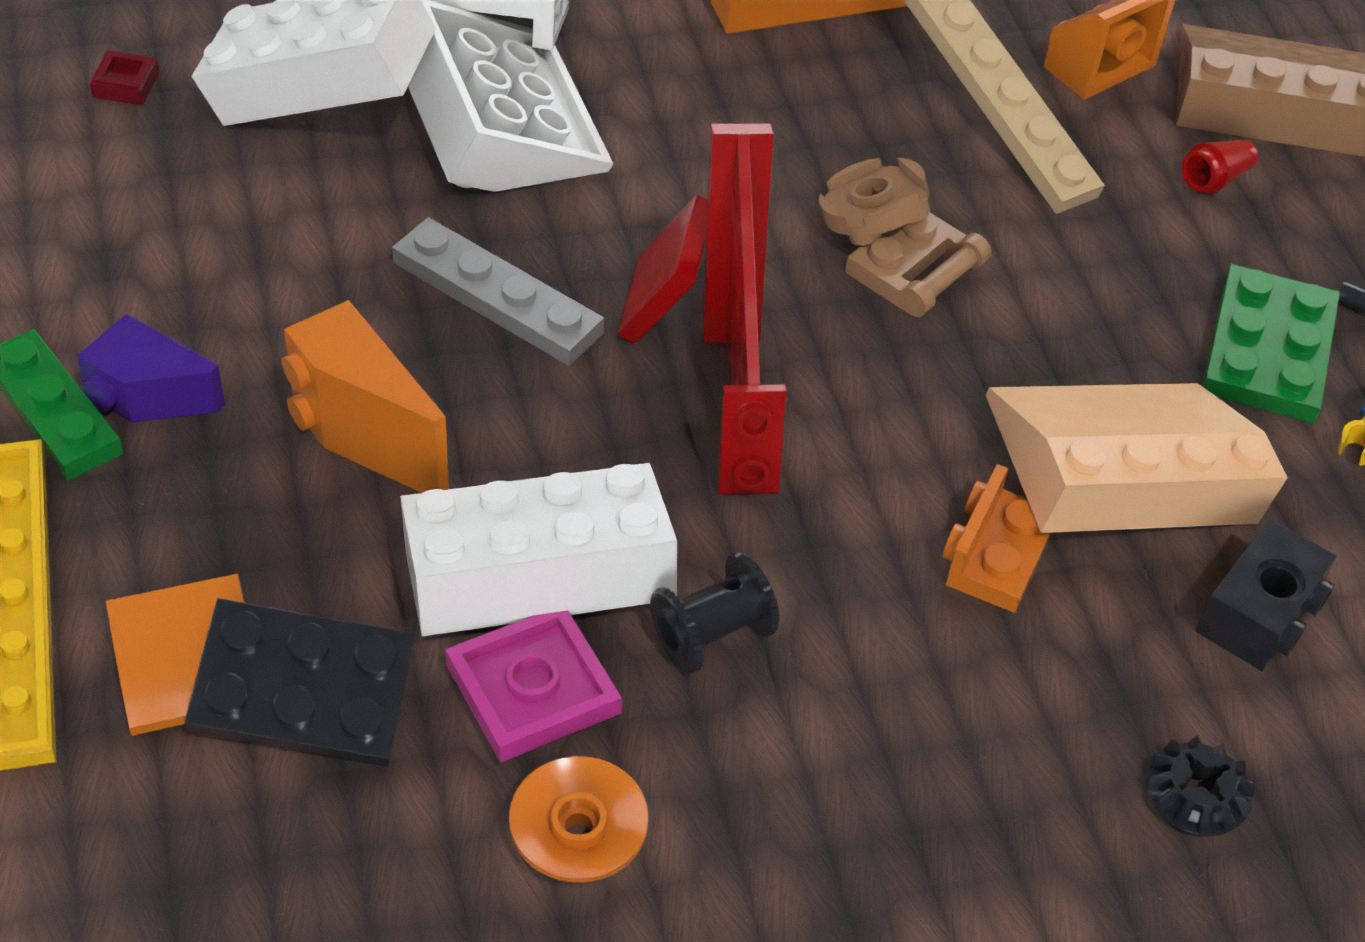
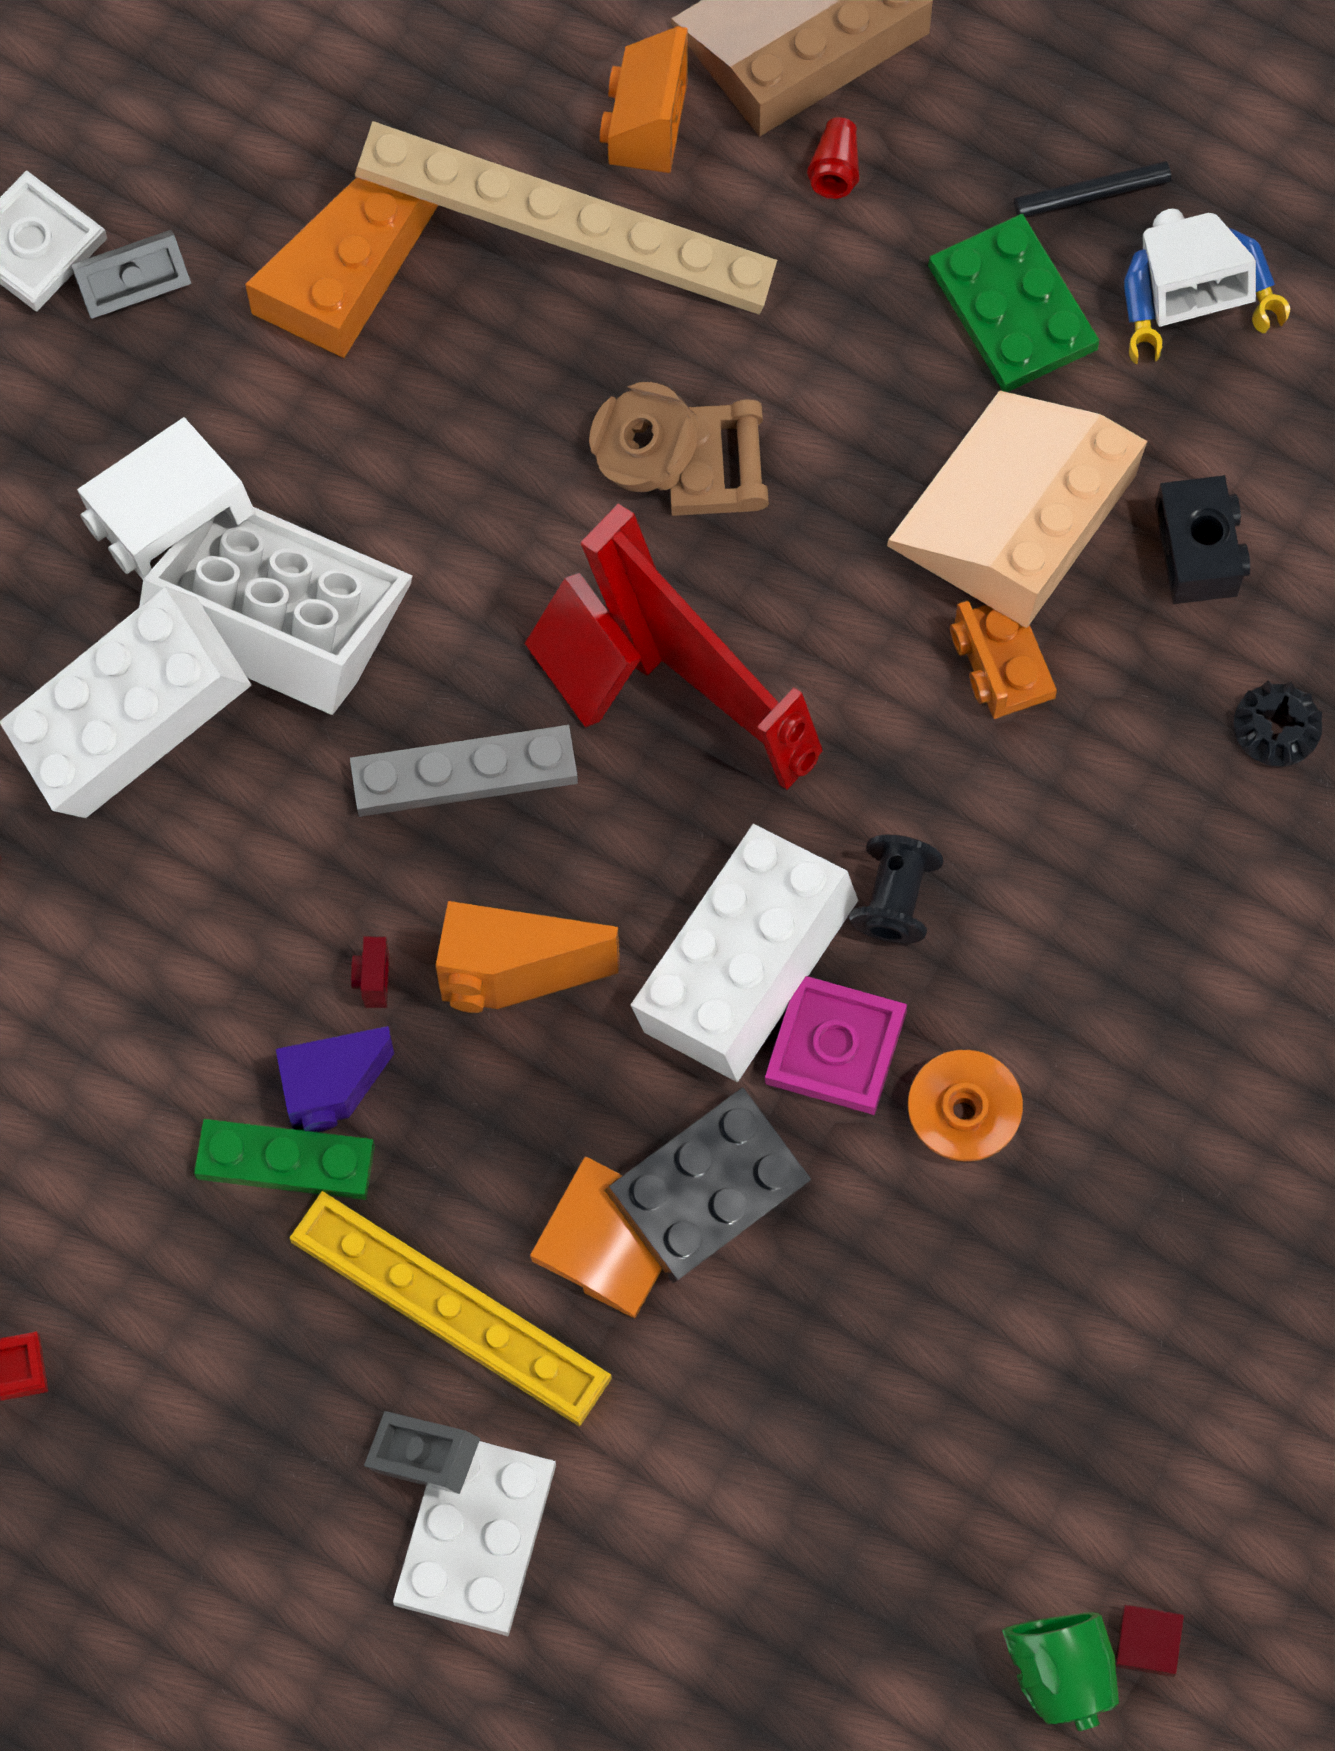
camera: 40 degrees left, 20 degrees up
none -> dark red plate [351,936,390,1008]

